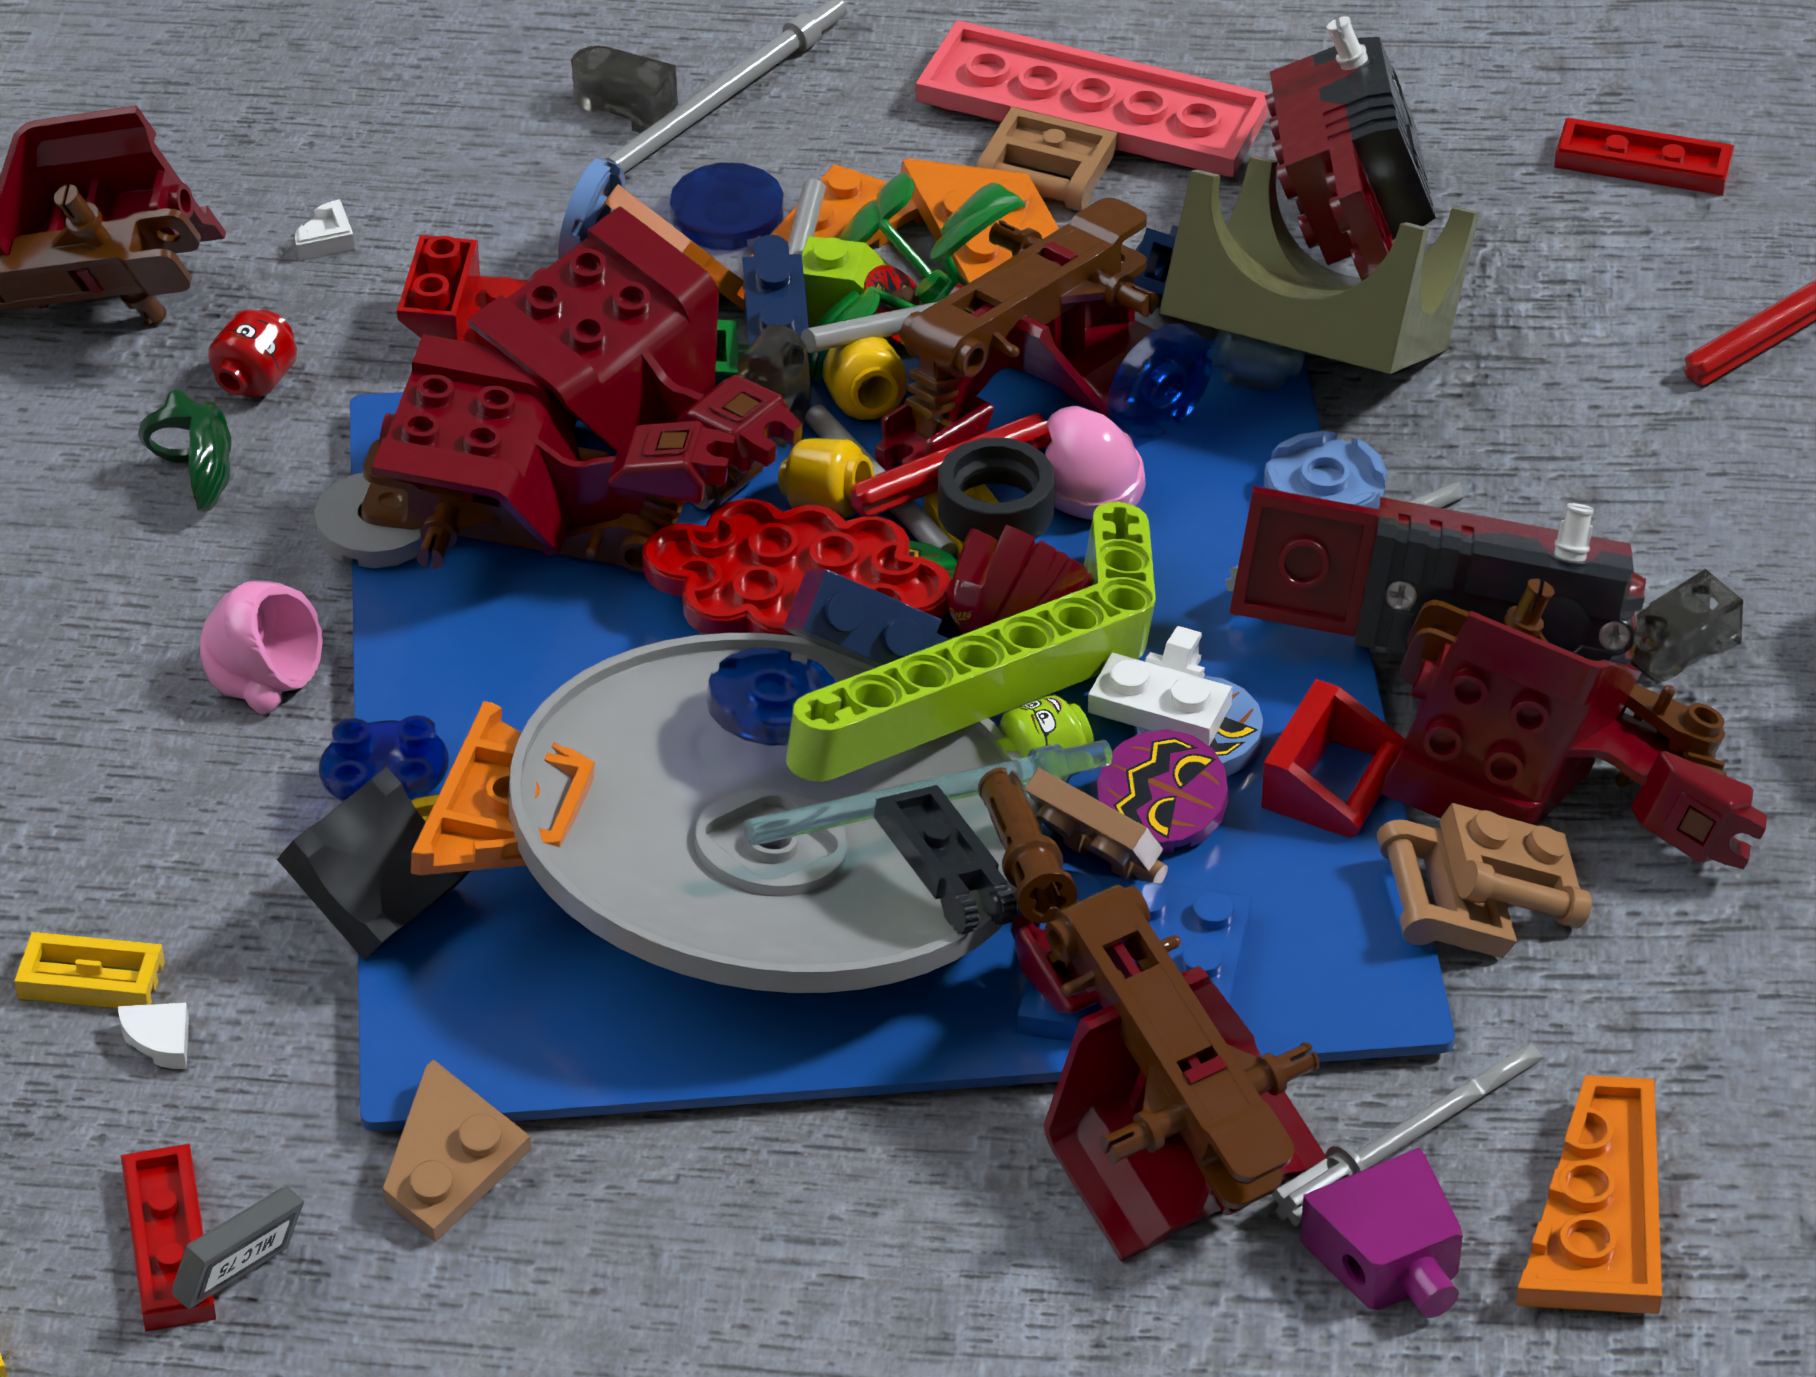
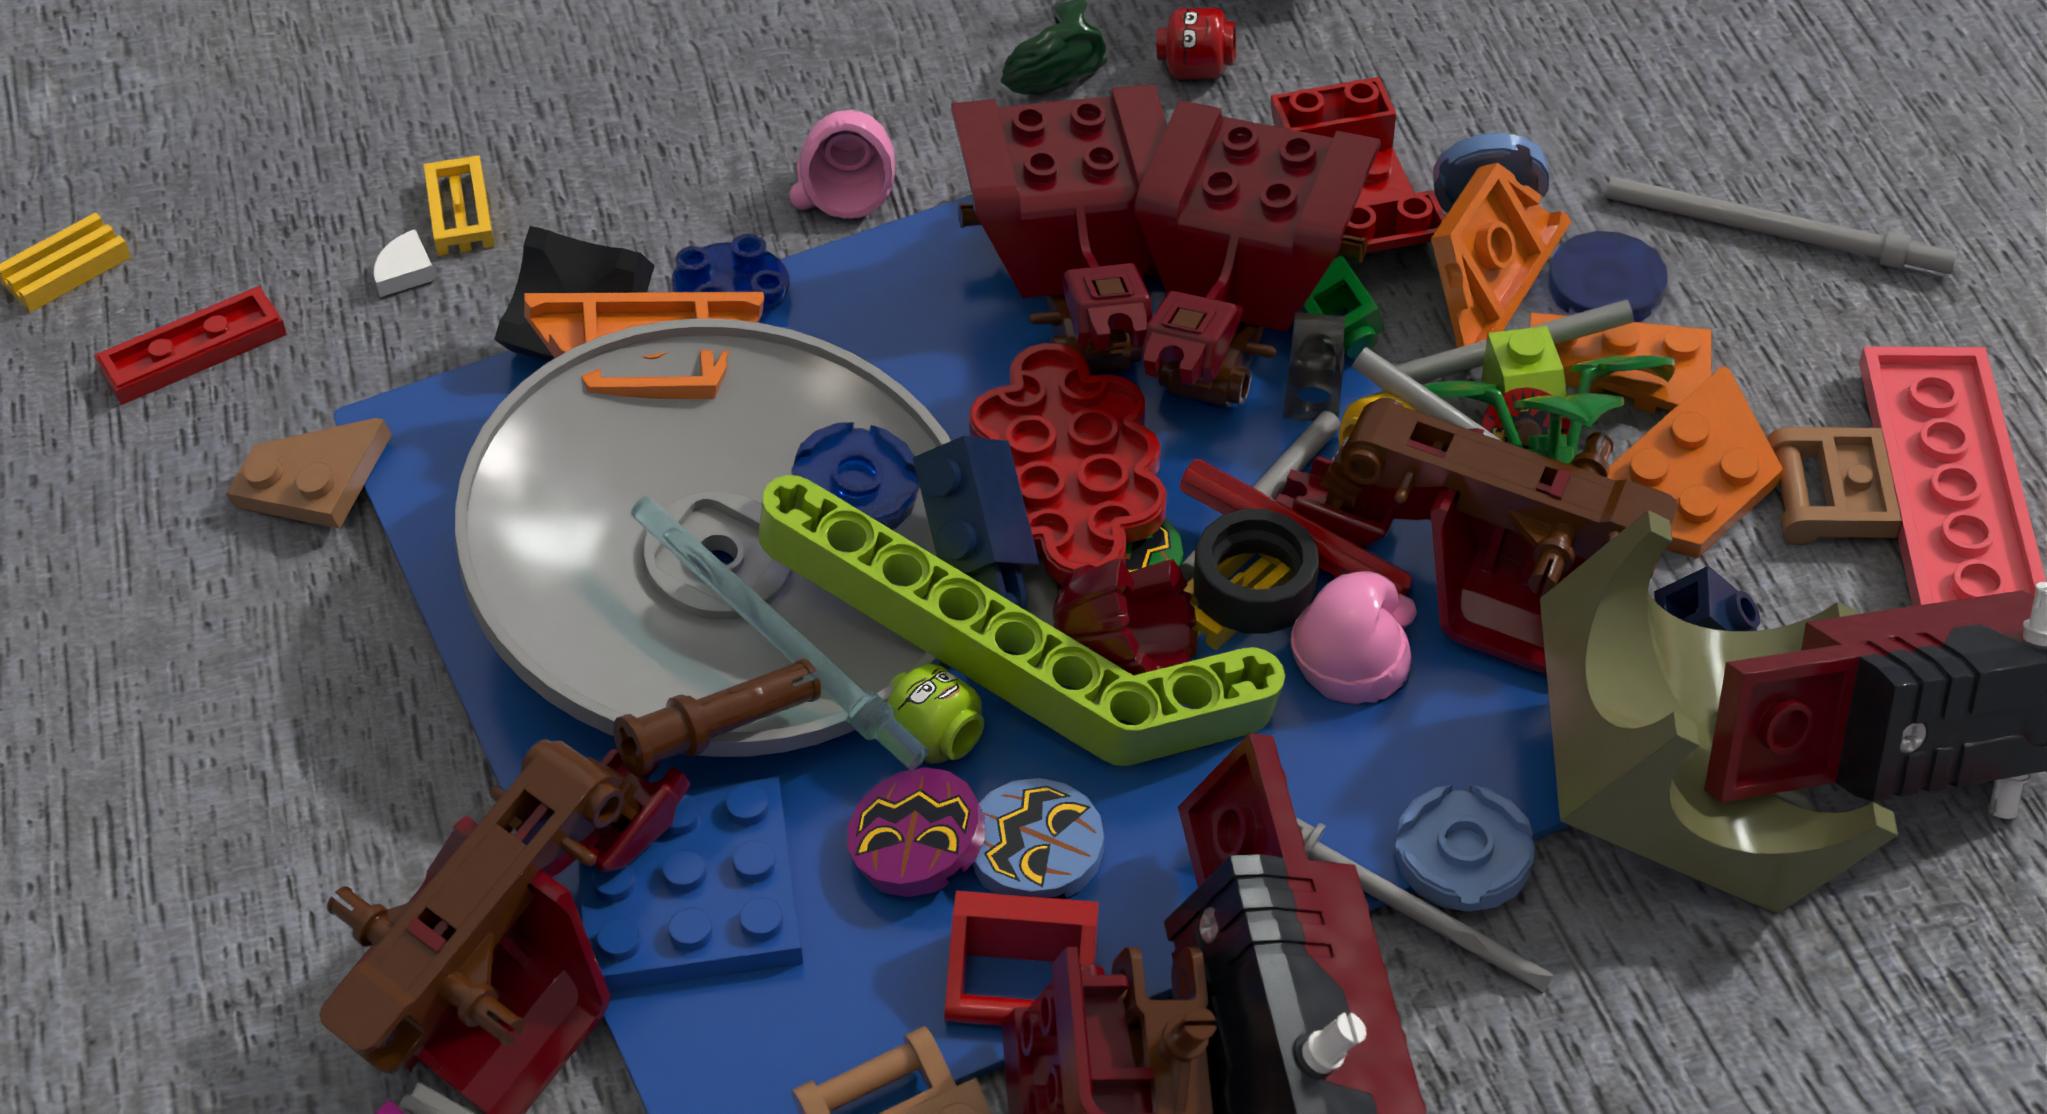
camera: 70 degrees right, 5 degrees up
dark grey tile [171,1186,304,1310] -> none
white tile [295,199,355,261] -> none
clear smoke leg [571,45,678,133] -> none
dark blue brick [742,235,811,392] -> none
yellow head [778,438,874,518] -> none
black hinge [874,785,1018,934] -> none
medium nougat plate [1024,767,1168,883] -> none
white hinge [1088,626,1232,746] -> none
clear blue tile [1108,324,1213,439] -> none

